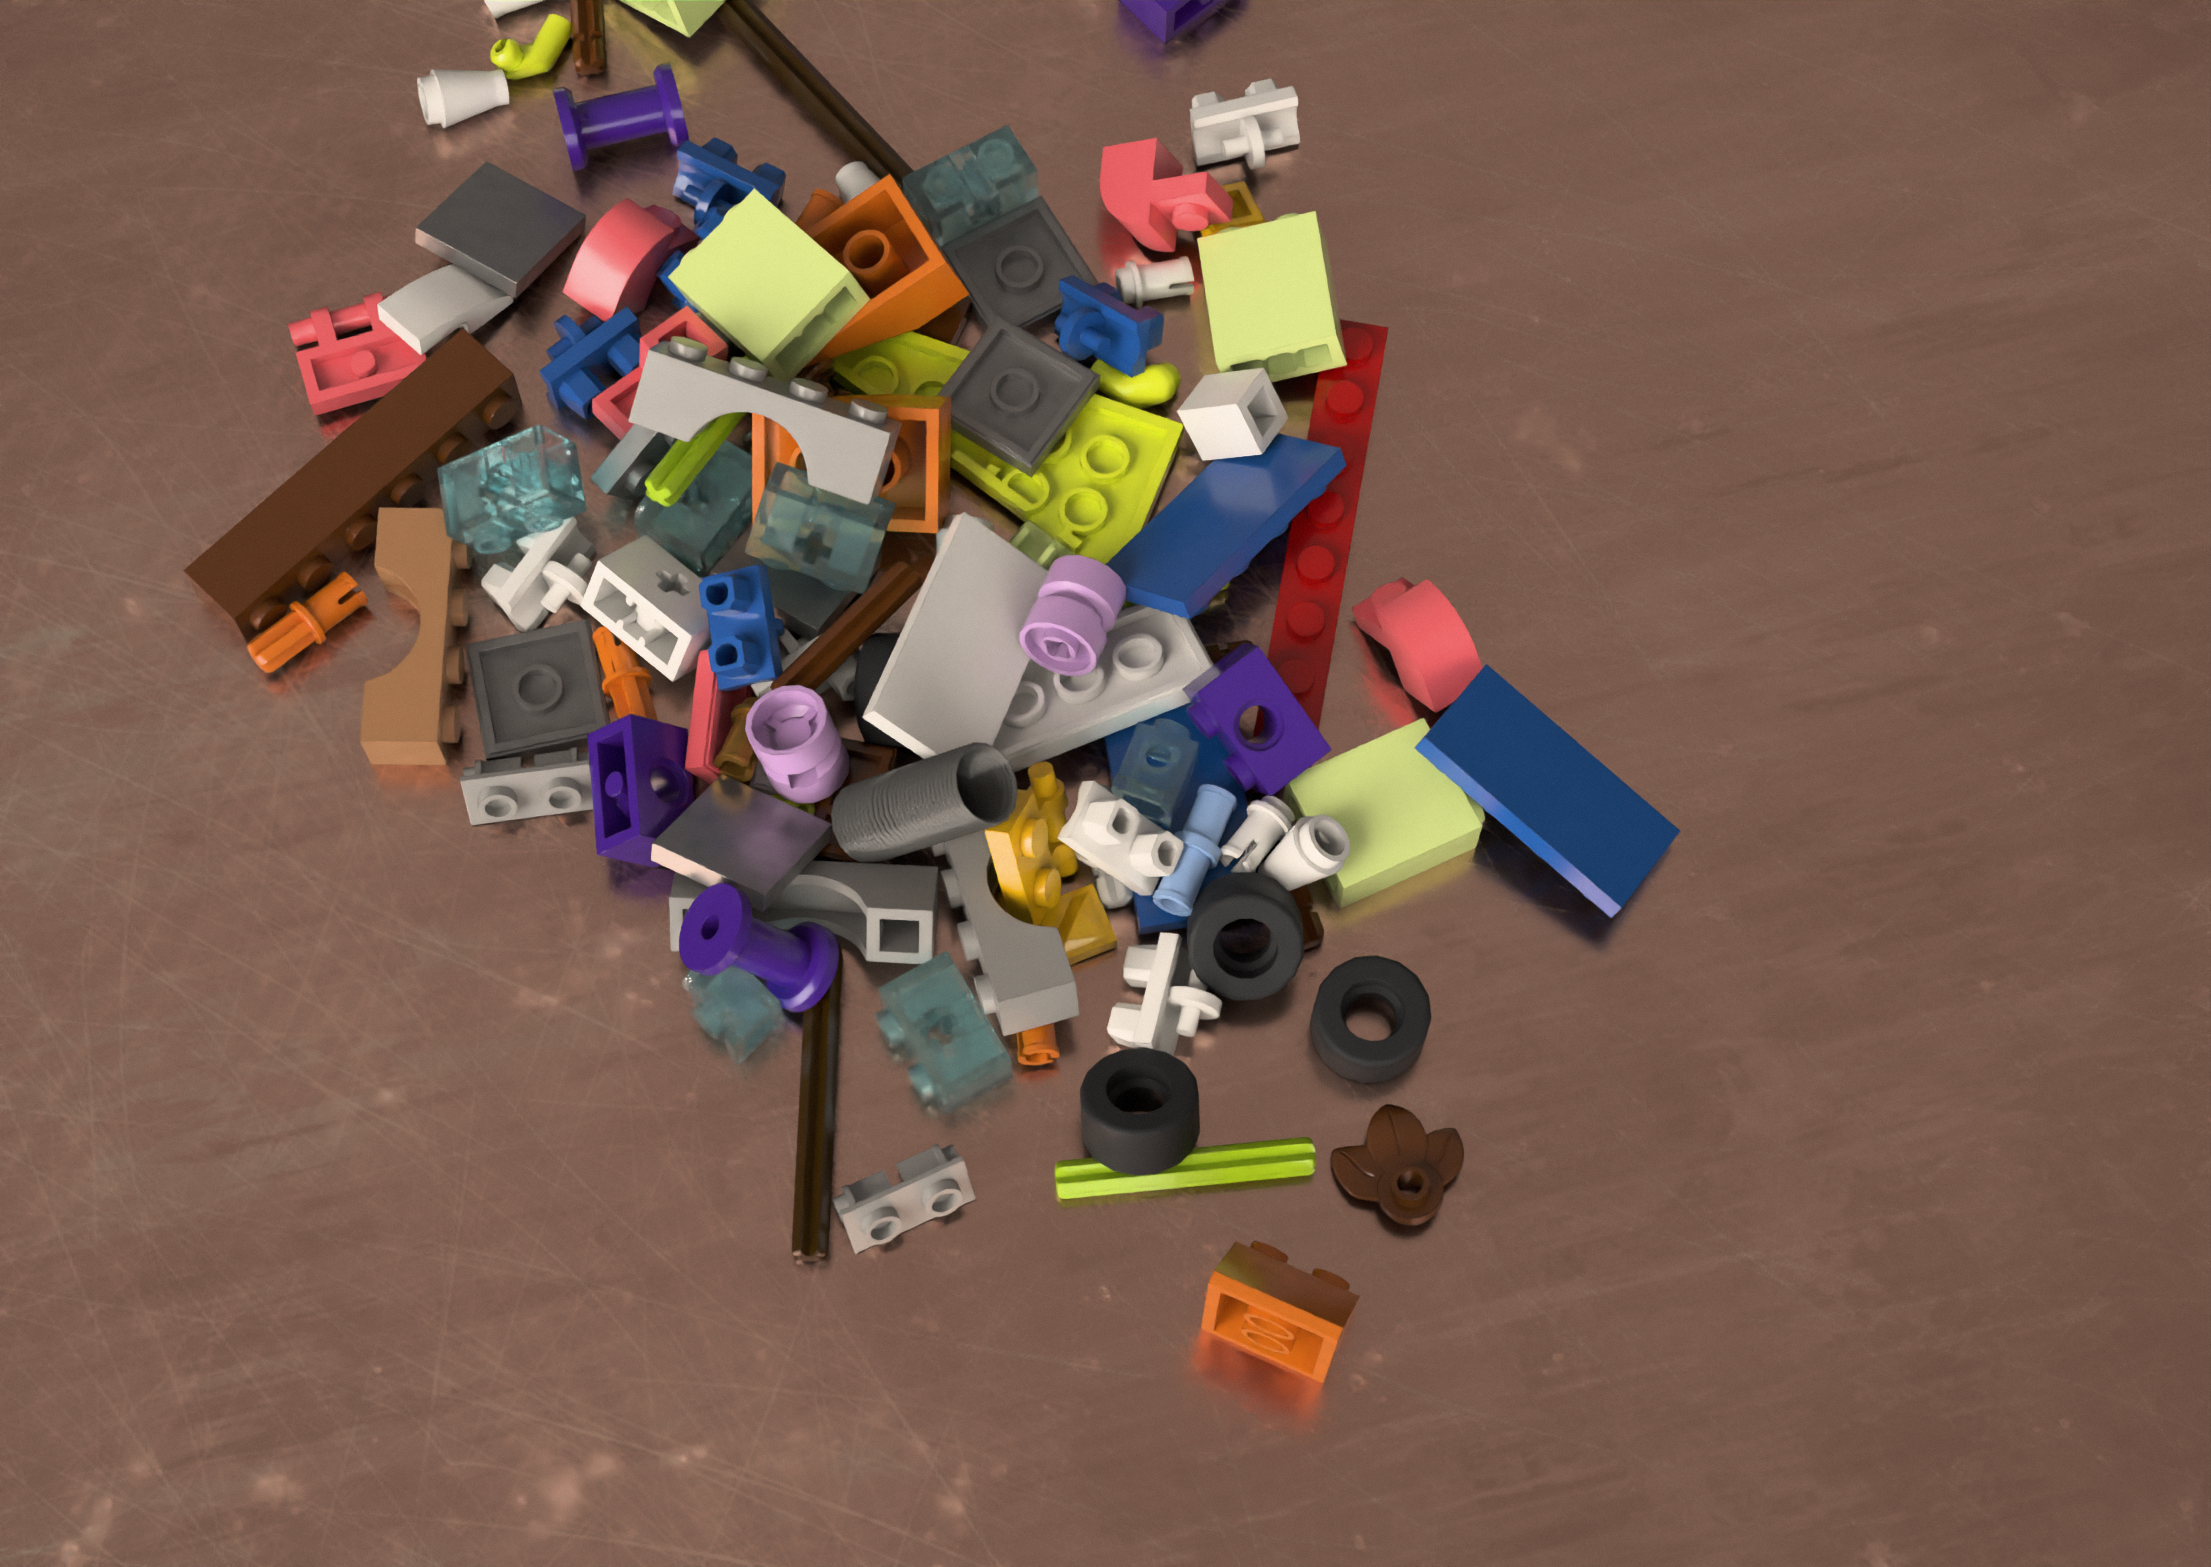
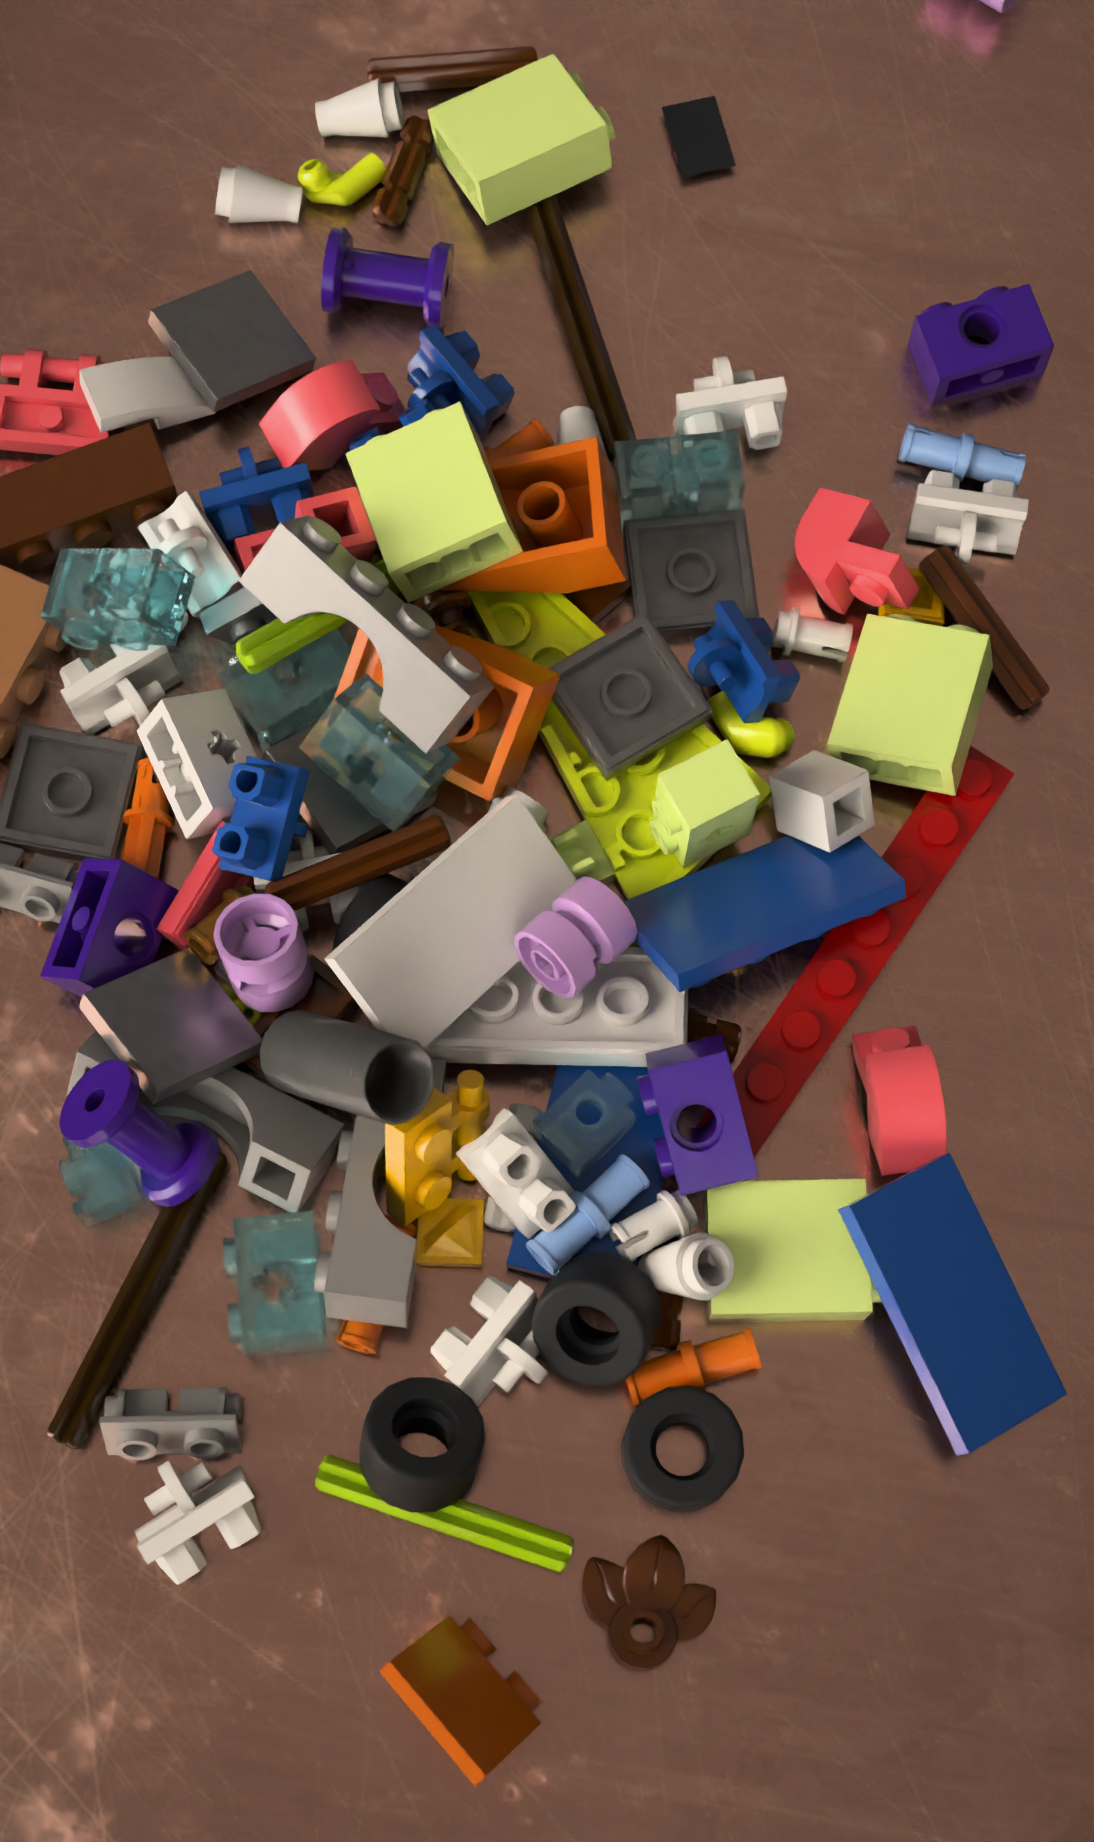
camera: 25 degrees right, 5 degrees up
none -> white hips [135,1460,262,1584]
none -> white hips [138,491,244,619]
none -> orange pin [626,1328,762,1407]
none -> yellowish green brick [649,739,760,868]
none -> white hips [673,356,787,460]
none -> light blue pin [898,423,1027,488]
none -> reddish brown axle [919,545,1050,710]

